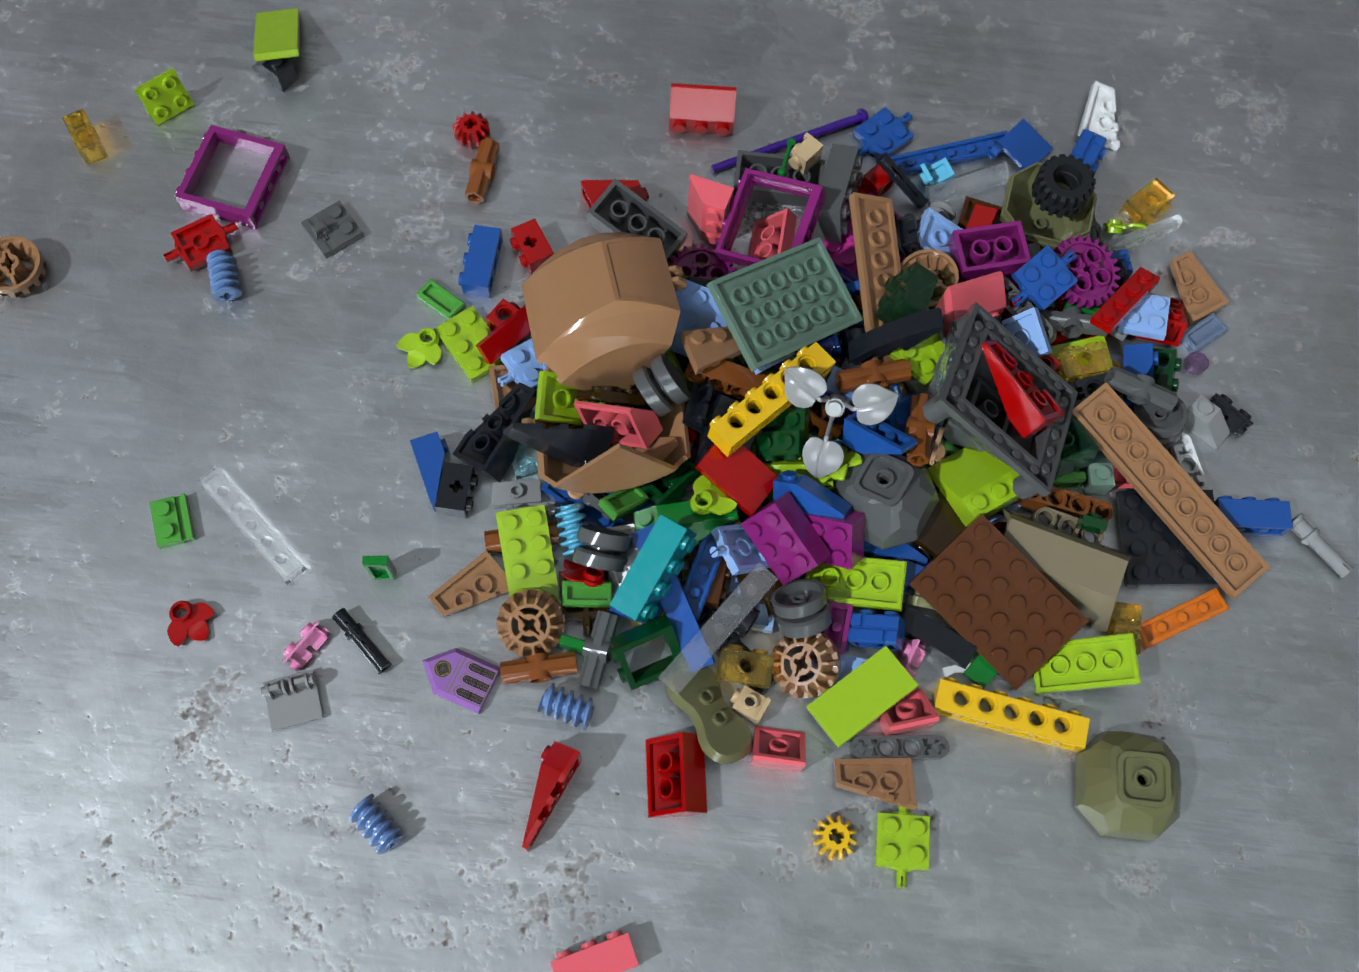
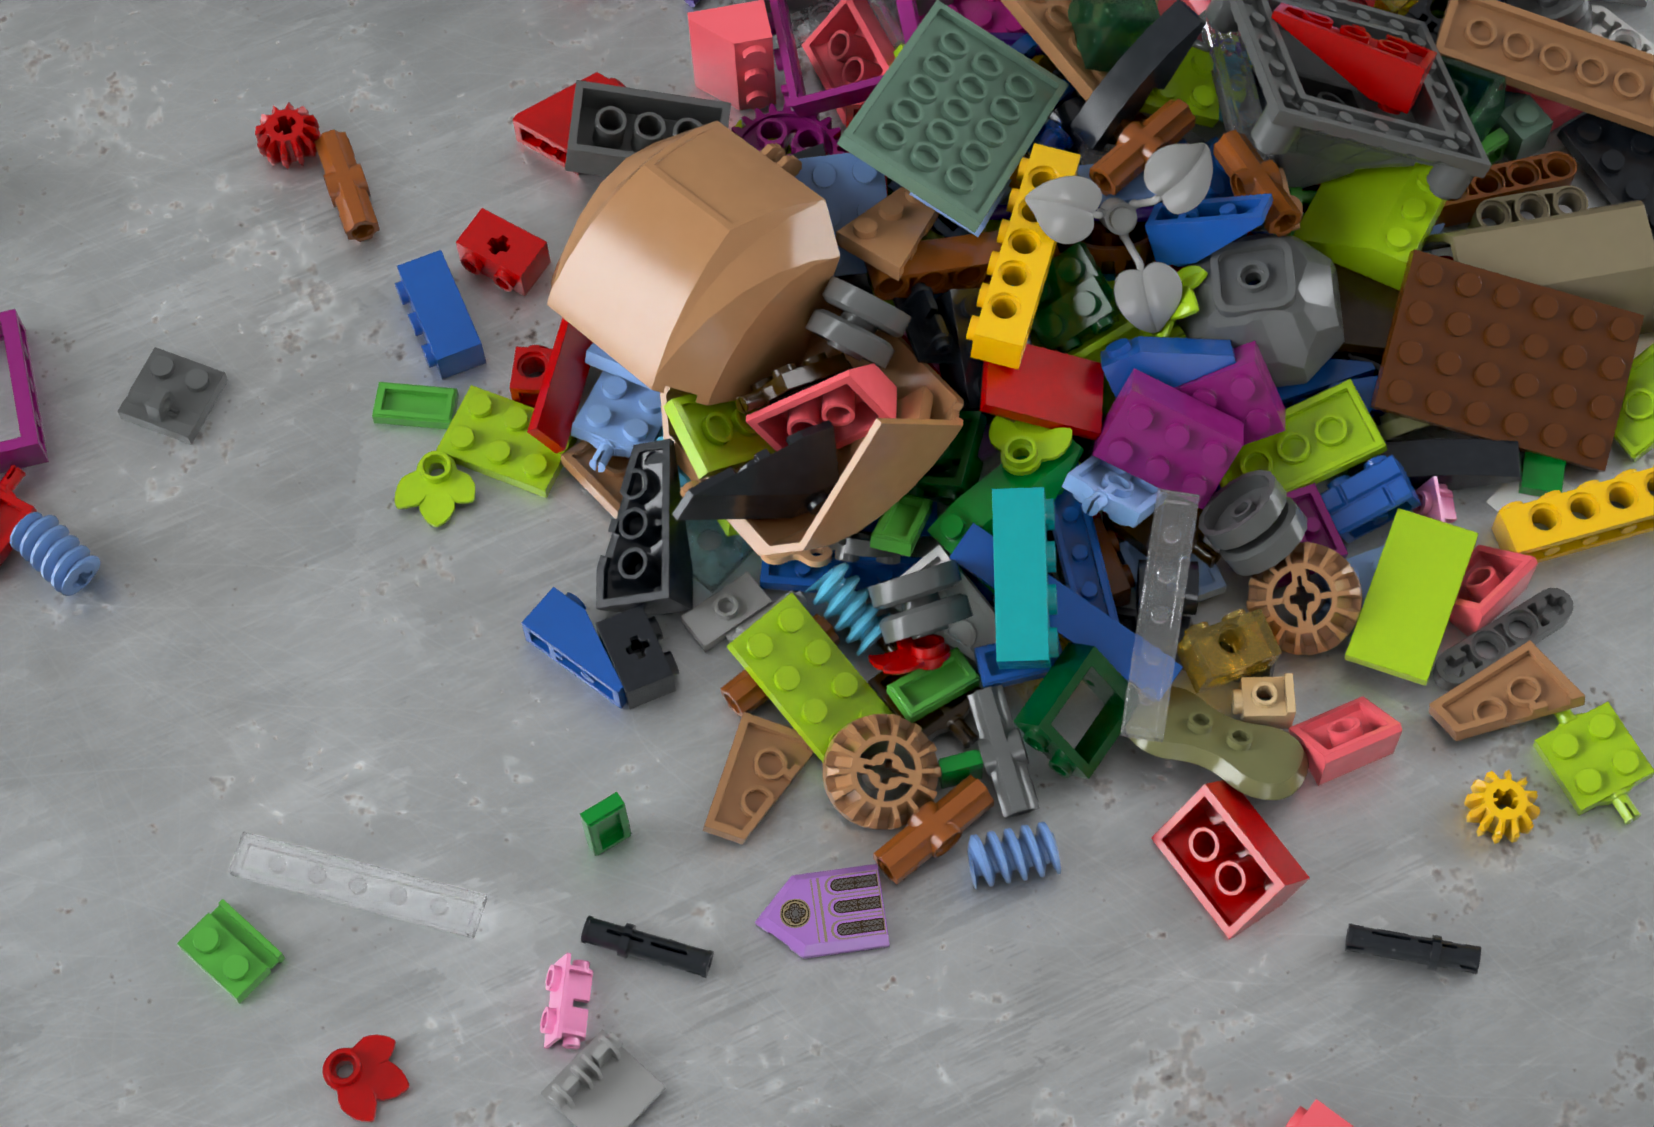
camera: 25 degrees left, 5 degrees down
red wedge [522,741,582,852] -> none
dark green plate [1075,513,1109,535] -> none
none -> black pin [1345,923,1481,974]

